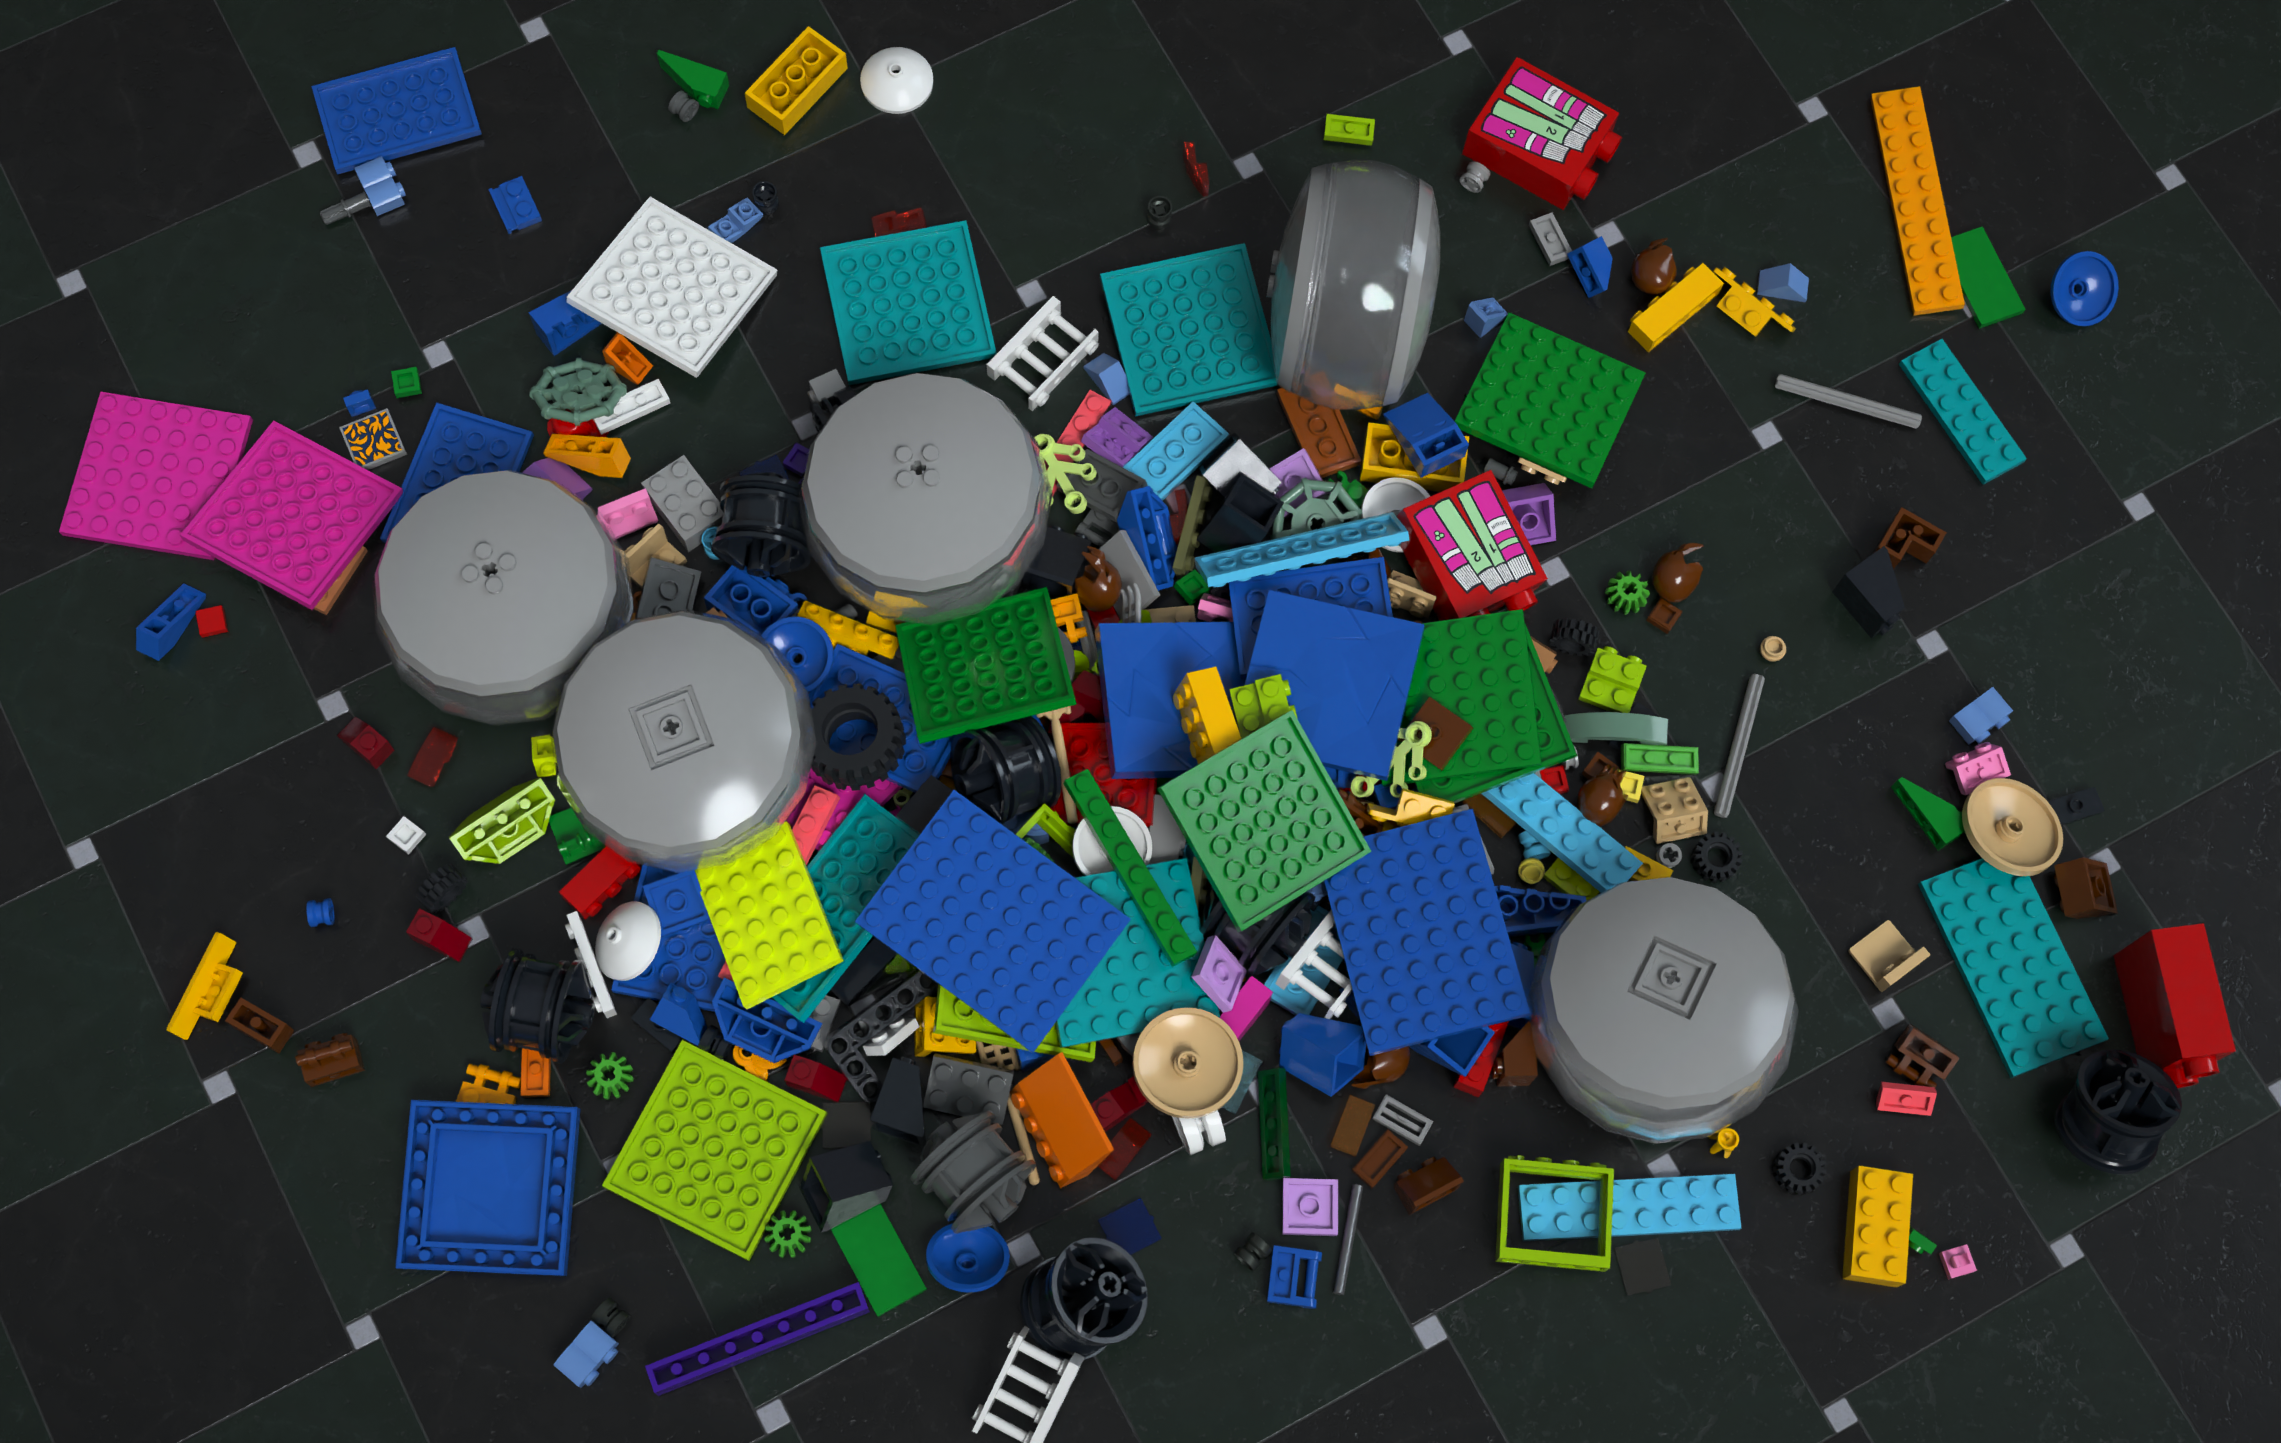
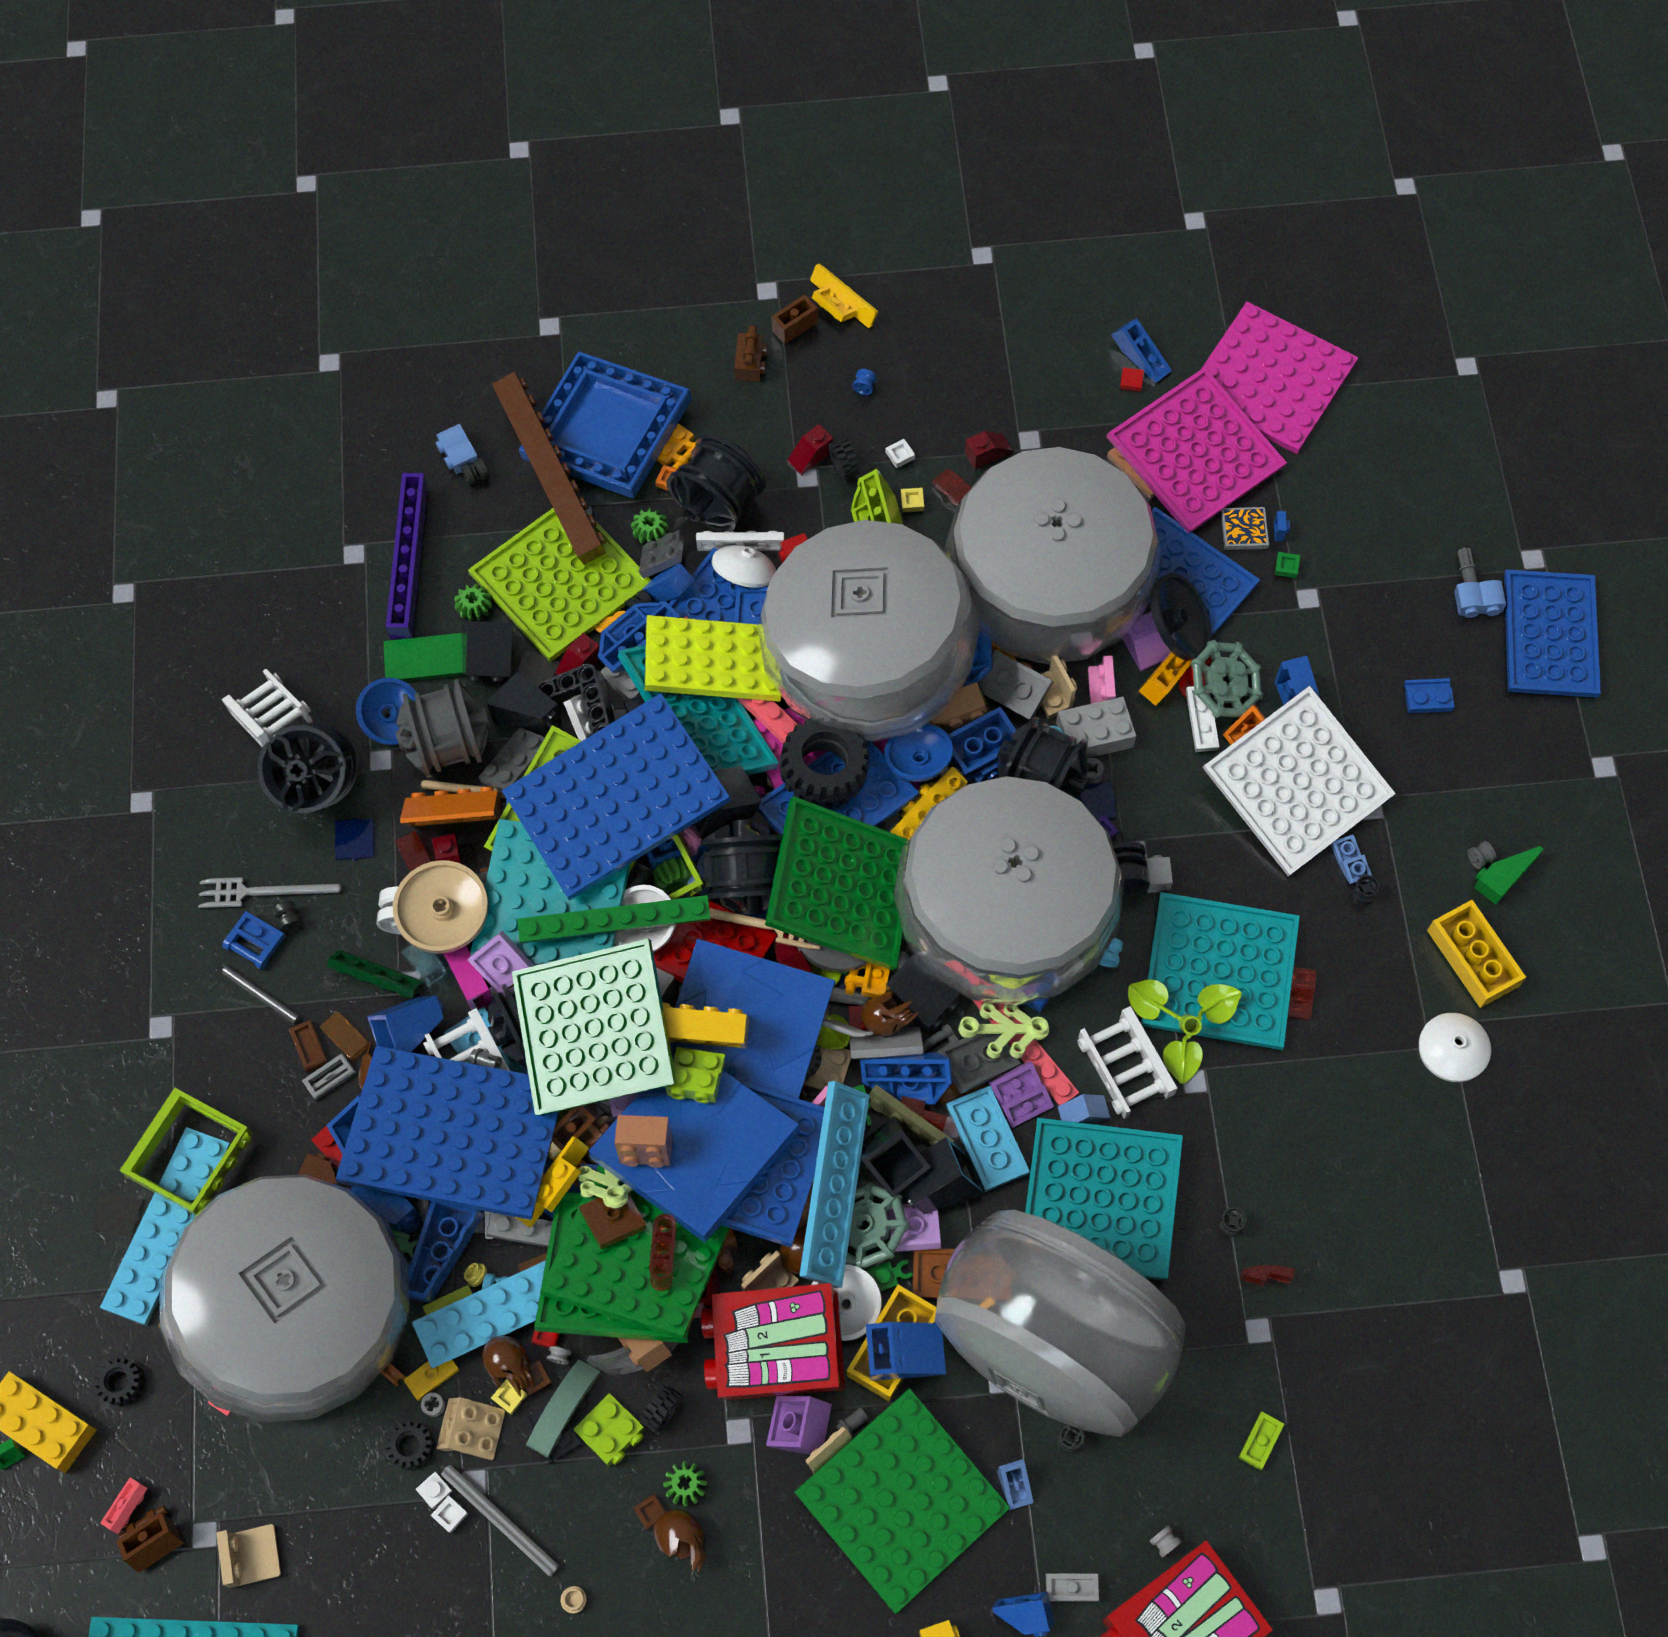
camera: 120 degrees right, 5 degrees down
lavender plate [1282,1178,1338,1236] -> none
reddish brown slope [1393,1156,1464,1215] -> none
bright green tile [1621,743,1699,775] -> none
none -> light grey piece [198,877,342,908]
none -> white plate [416,1472,453,1510]
none -> white plate [431,1495,468,1534]
none -> dark grey pin [469,1048,502,1069]
none -> reddish brown brick [492,372,607,565]
none -> nougat brick [615,1115,673,1168]
none -> flat silver plate [639,530,684,579]
none -> clear red beam [649,1214,677,1291]
none -> light yellow plate [901,488,924,512]
none -> lime plant [1128,979,1242,1084]
none -> black dish [1150,573,1211,661]

